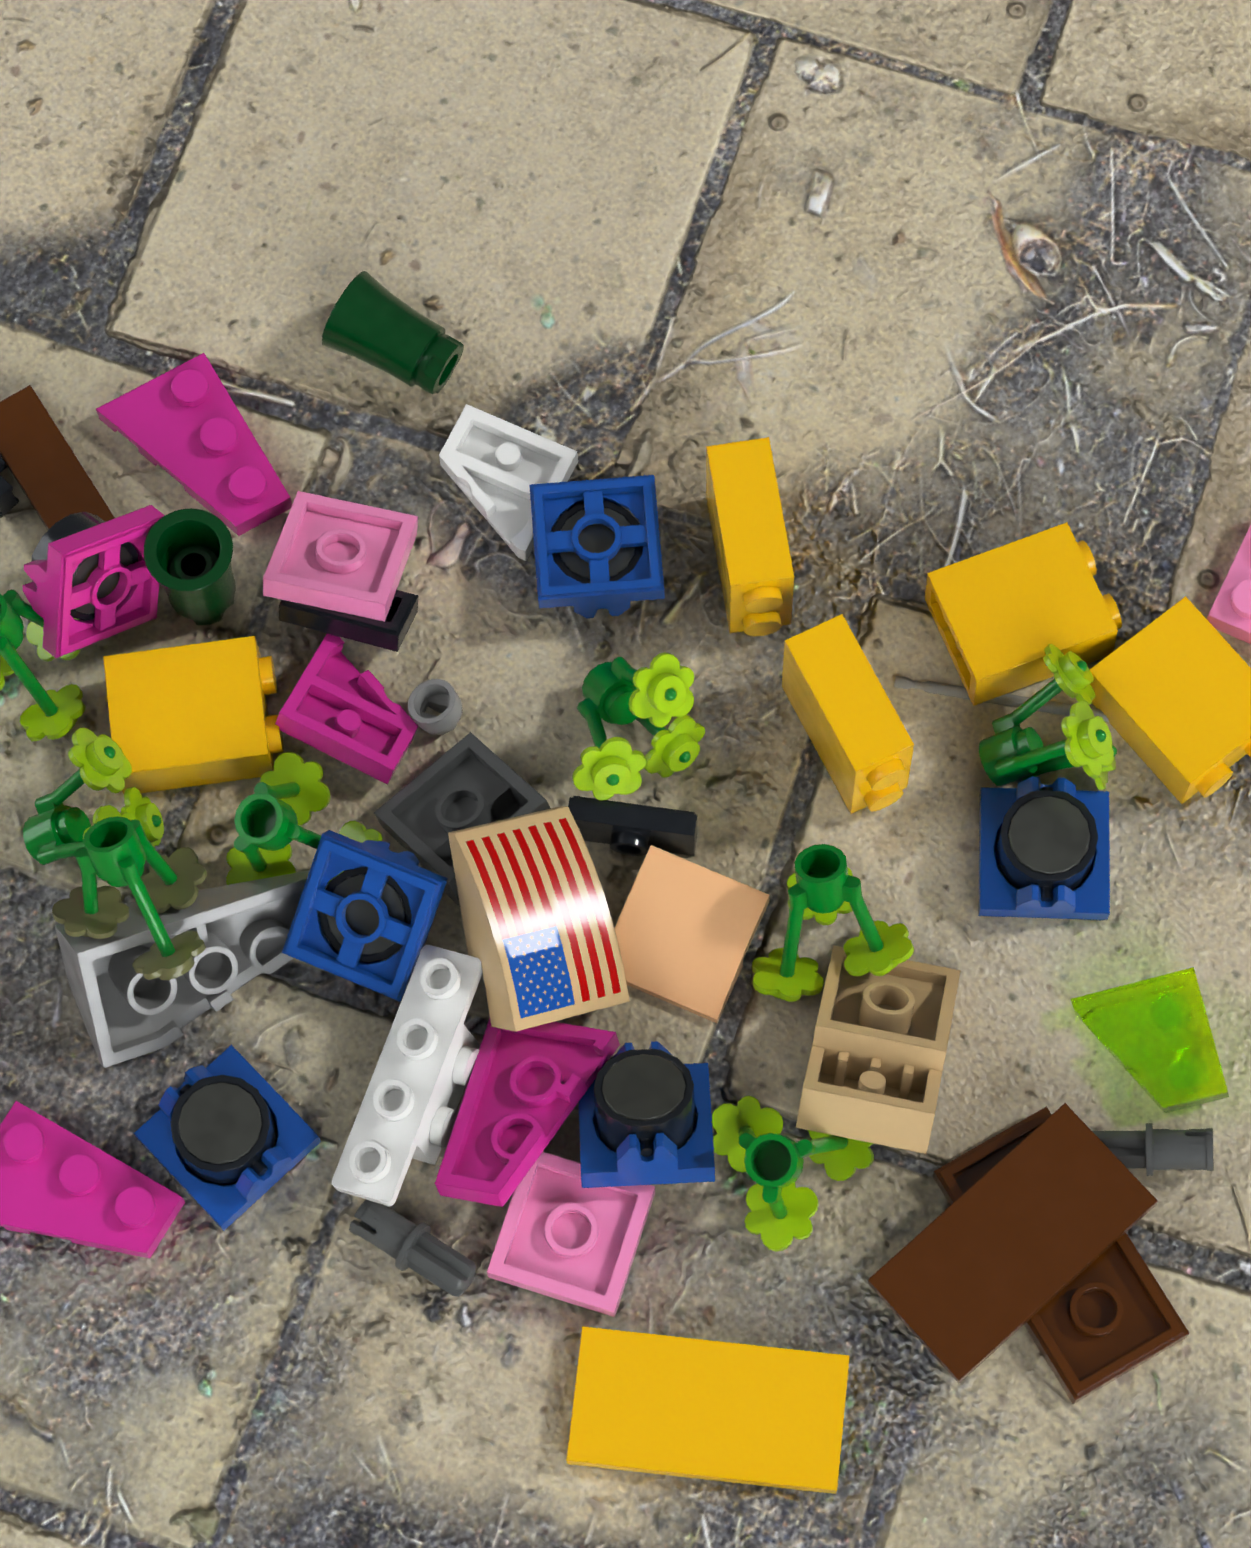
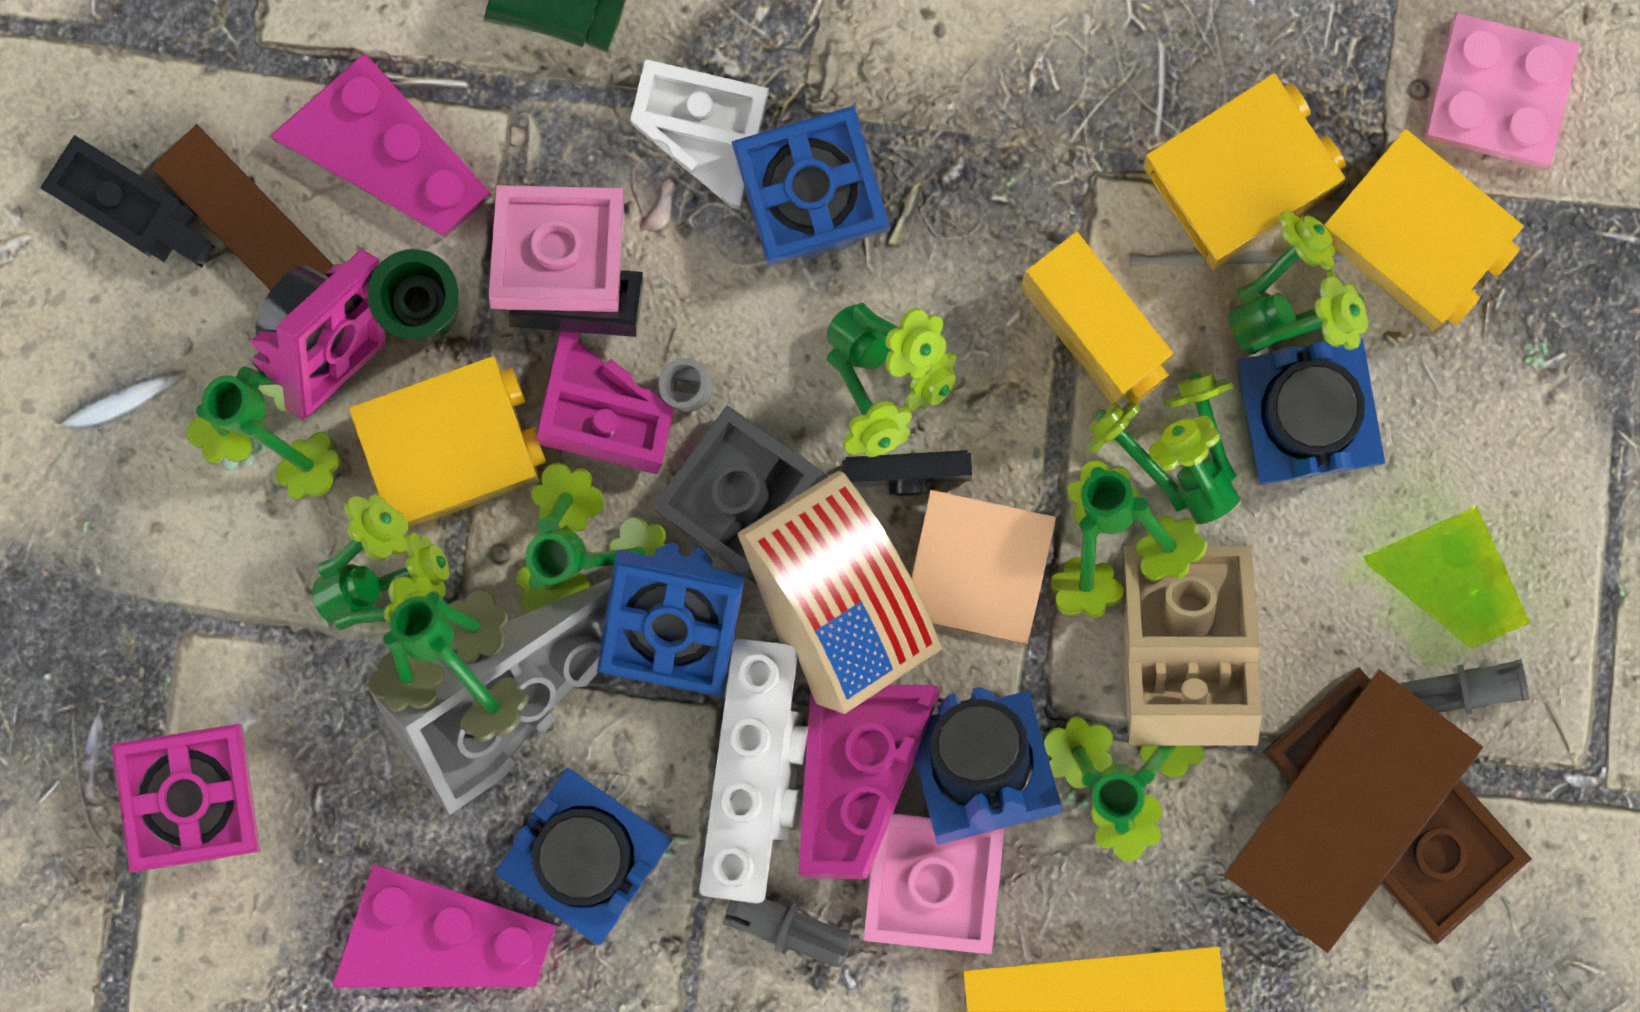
camera: 10 degrees left, 15 degrees up
yellow brick [706,437,794,636] -> none
none -> plant [1084,372,1240,524]

